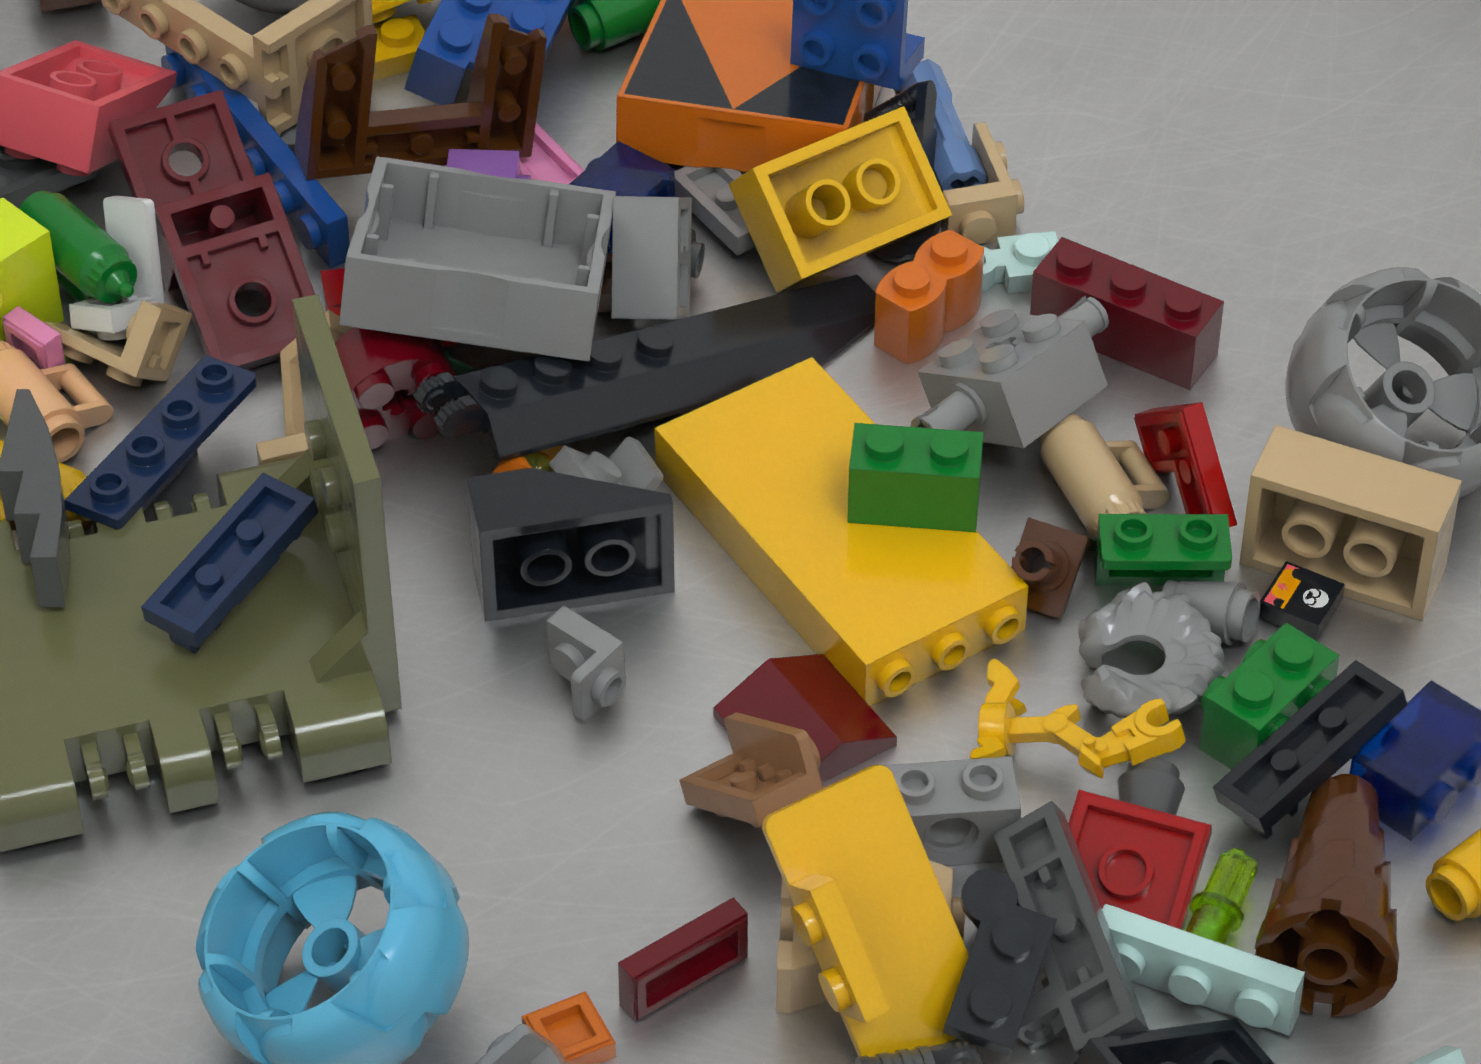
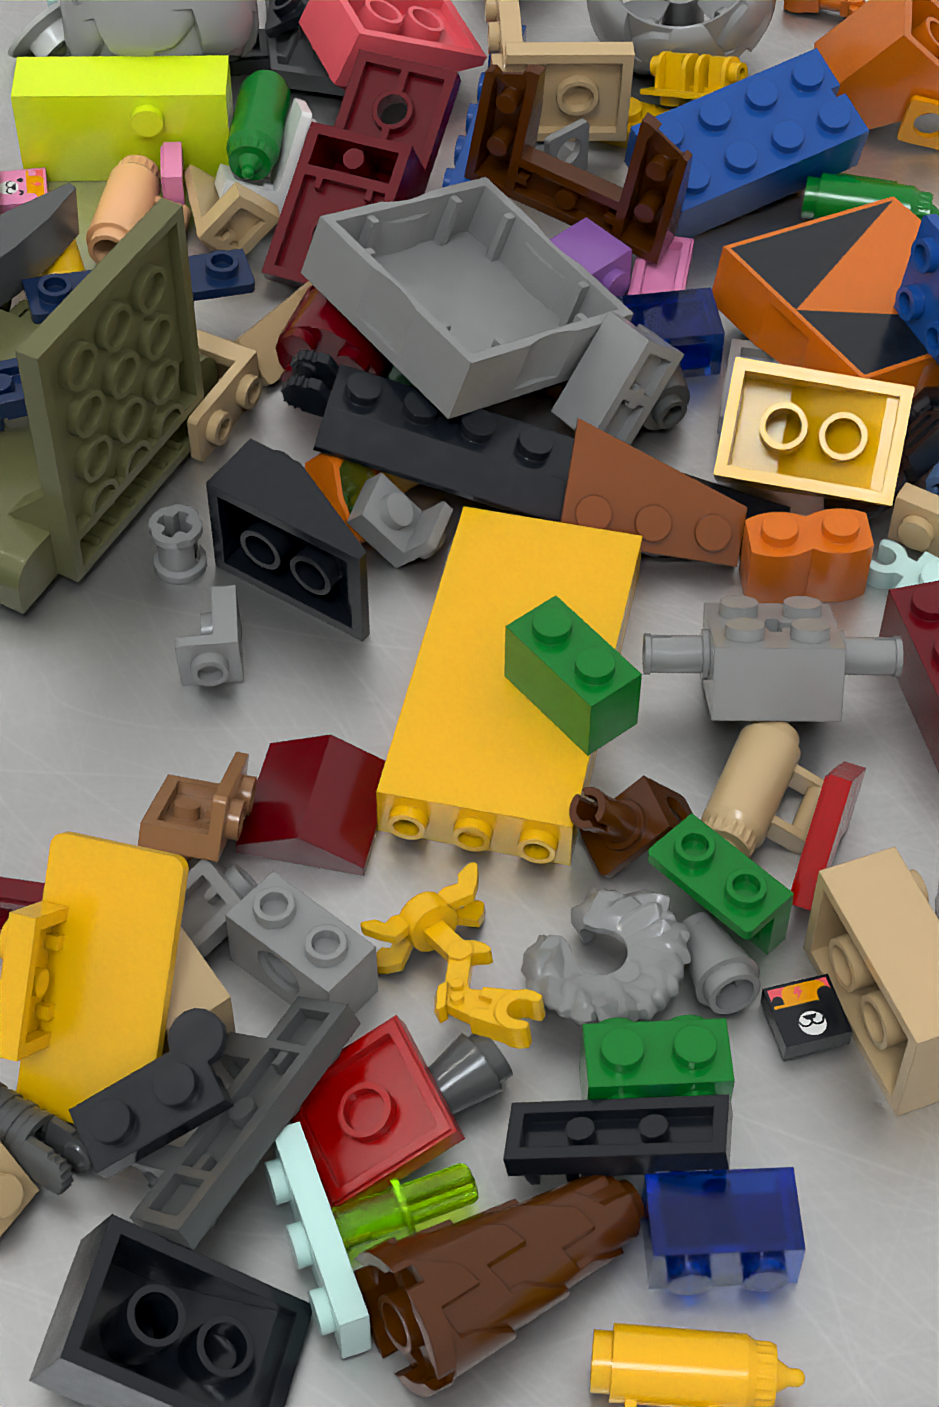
camera: 45 degrees right, 5 degrees up
none -> light grey bush [148,504,208,585]
none -> dark orange wing [560,418,747,567]

